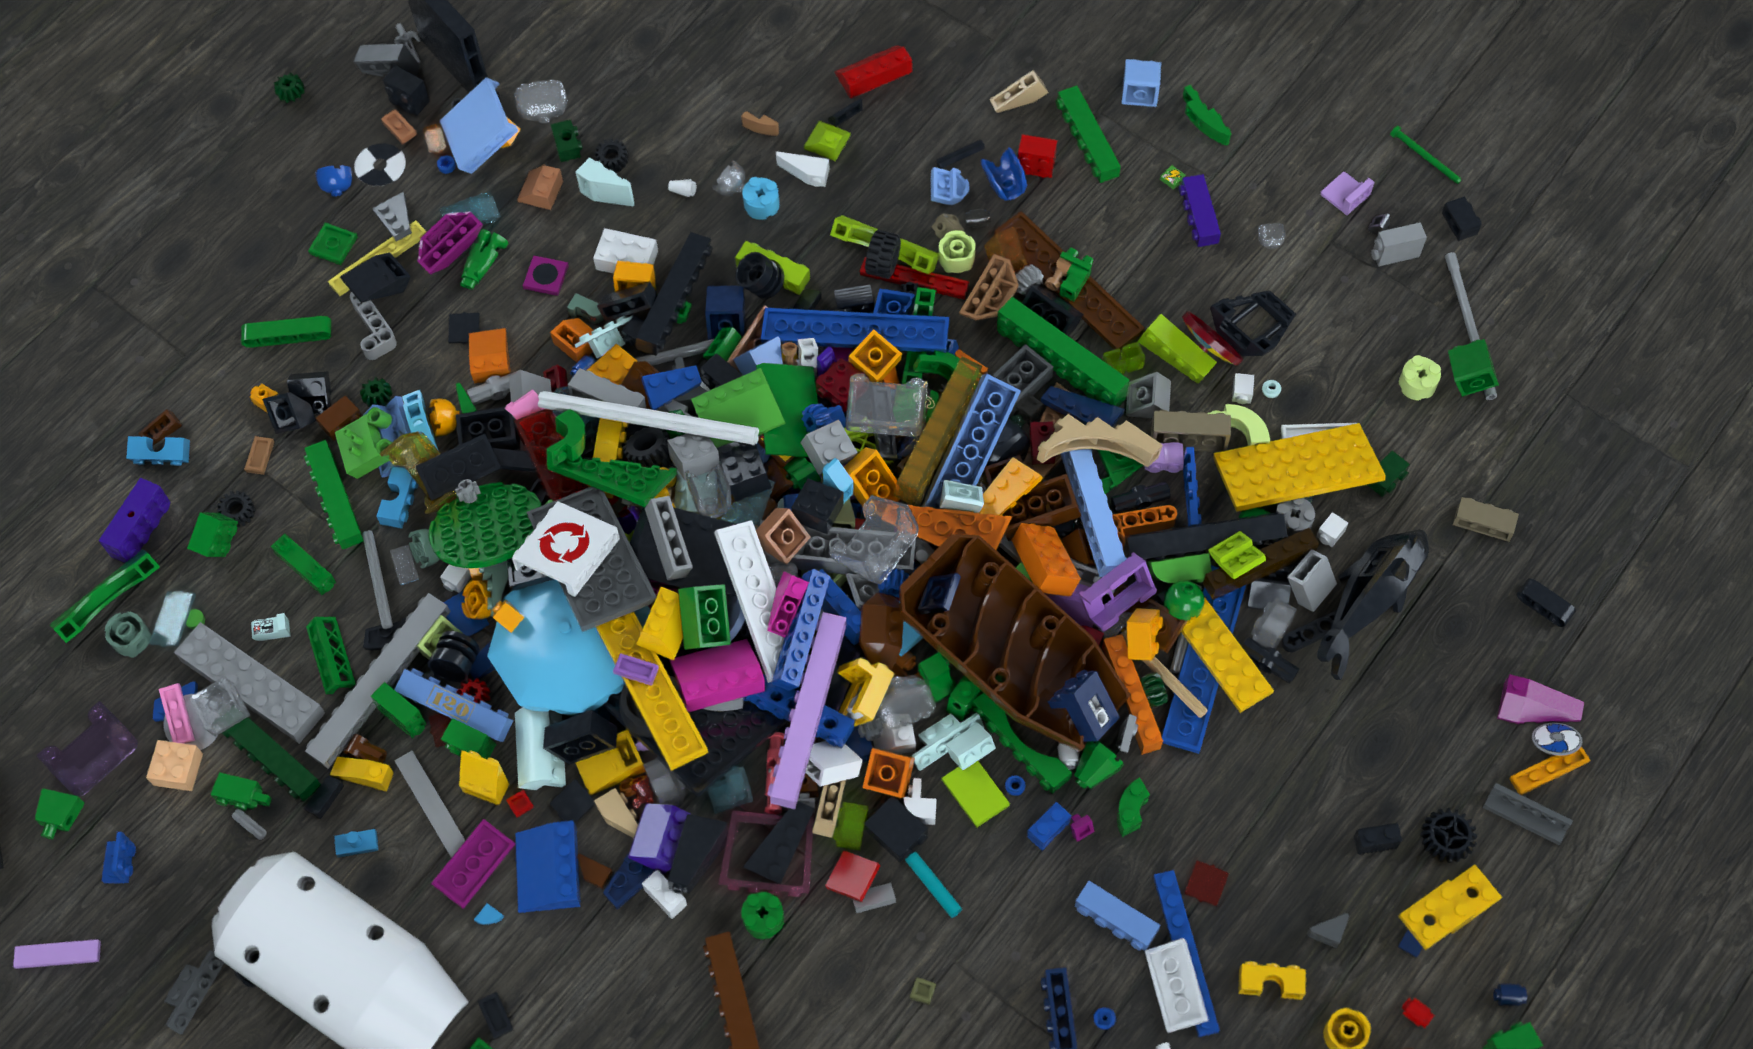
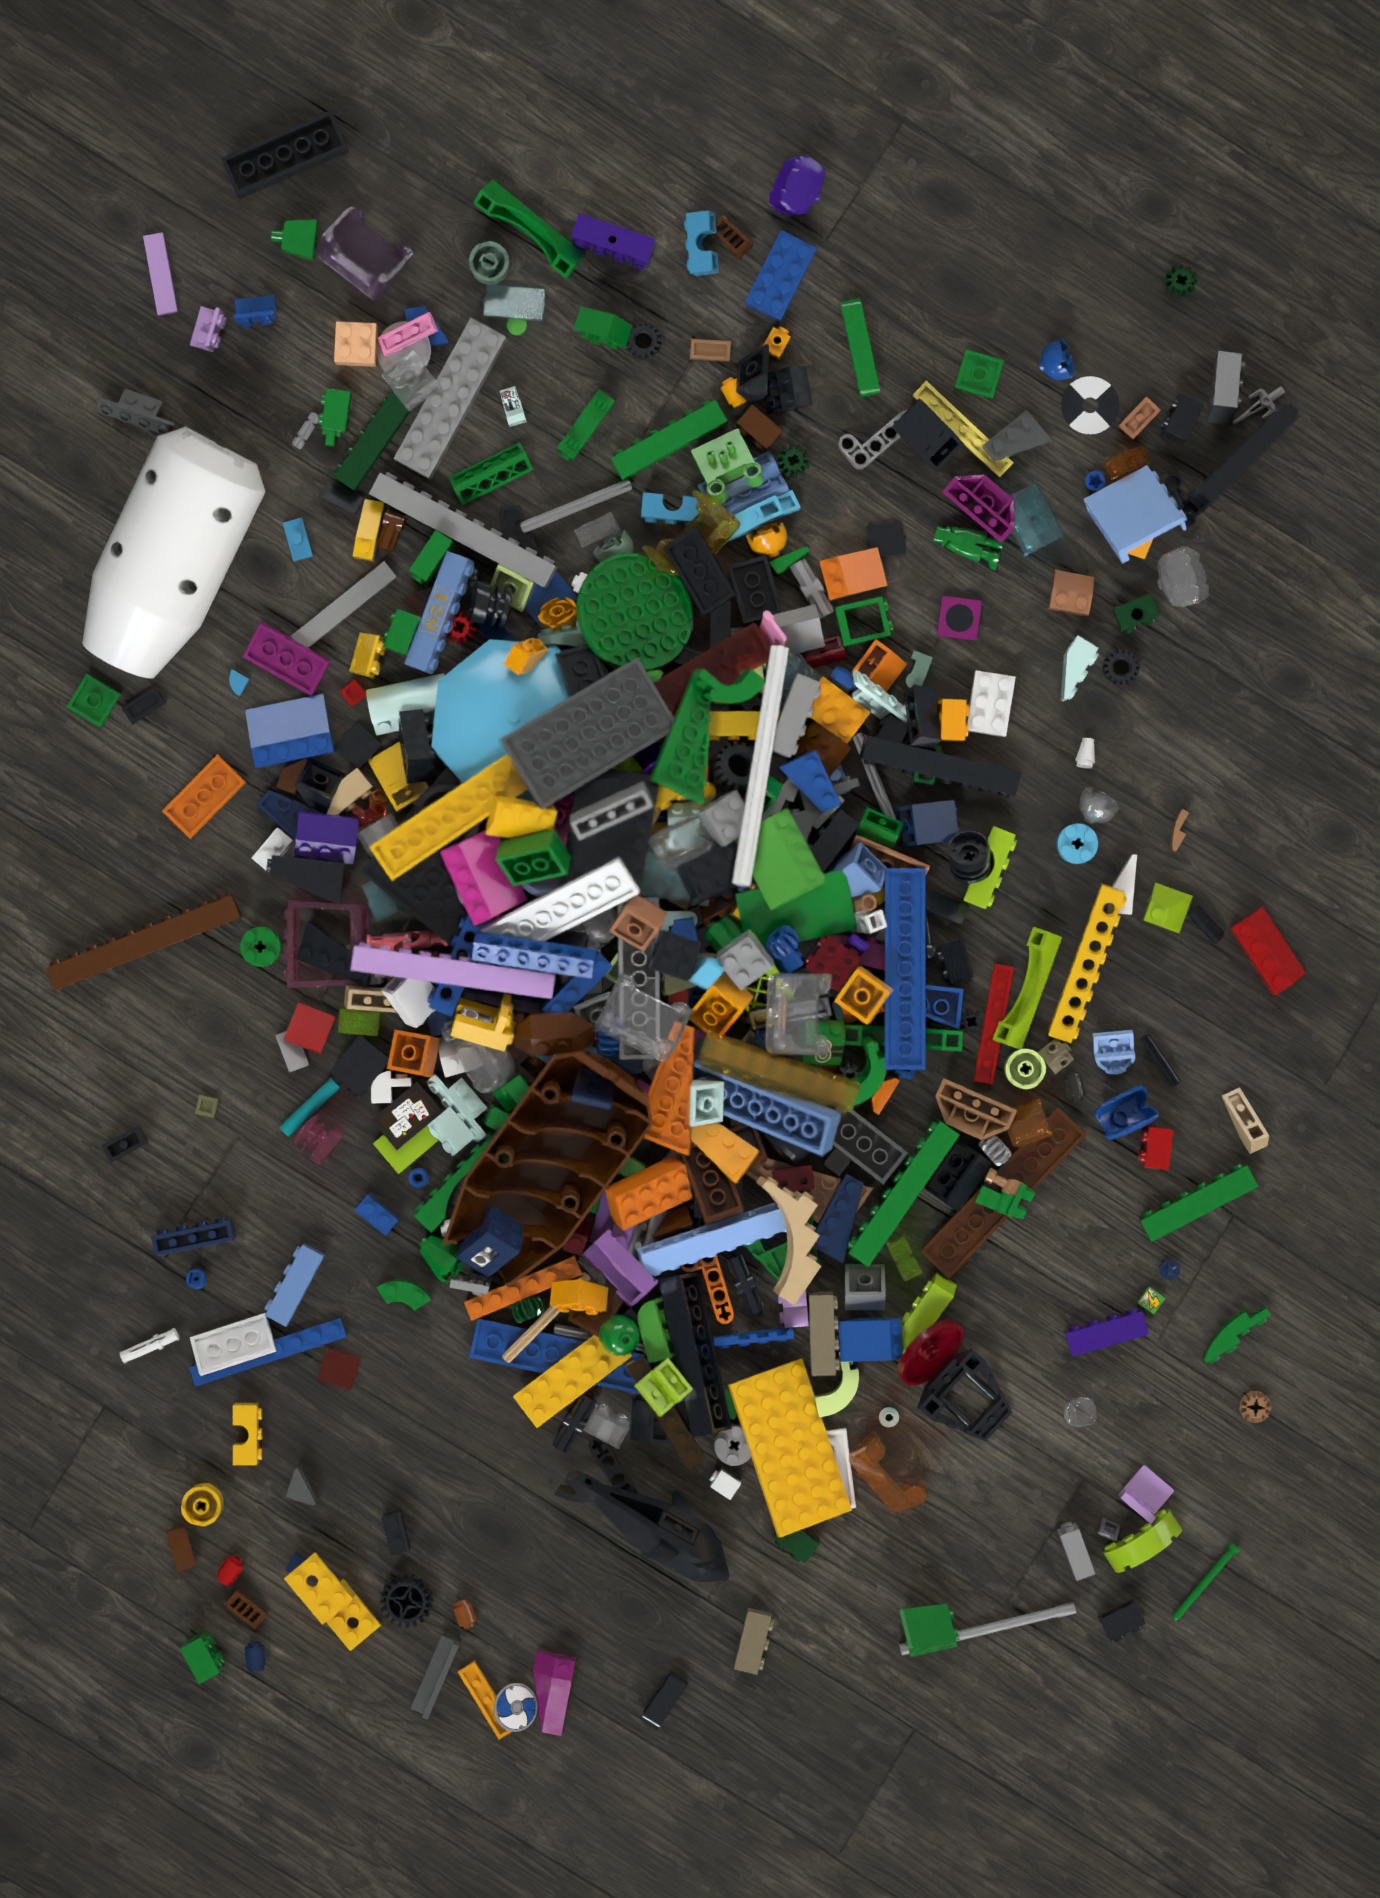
camera: 80 degrees right, 25 degrees up
light grey gear [455,479,481,503] -> none
white panel [512,501,620,597] -> none
medium lavender tile [613,653,659,686] -> none
dark pink slope [767,571,809,638] -> none
black tyre [865,229,901,279] -> none
magenta tile [1070,813,1094,842] -> none
light blue slope [1122,59,1161,107] -> none
white brick [1232,373,1254,404] -> none
light grey brick [1287,549,1337,612] -> none
yellowish green brick [1399,355,1441,400] -> none
none -> orange tile [162,754,247,839]
none -> lavender bracket [190,306,226,352]
none -> reddish brown slope [224,1588,268,1629]
none -> clear pink wheel [293,1112,345,1166]
none -> black slope [295,758,346,814]
none -> tile [372,1081,443,1150]
none -> dark orange brick [453,1598,478,1629]
none -> light orange brick [720,377,748,408]
none -> blue brick [745,230,817,323]
none -> dark purple animal [769,155,824,216]
none -> green window [835,596,894,647]
none -> blue slope [838,1317,904,1362]
none -> clear orange windscreen [849,1430,929,1513]
none -> yellow brick [1048,883,1127,1043]
none -> lime brick [1102,1509,1182,1573]
none -> dark blue tile [1159,1259,1180,1280]
none -> medium nougat gear [1239,1391,1272,1423]

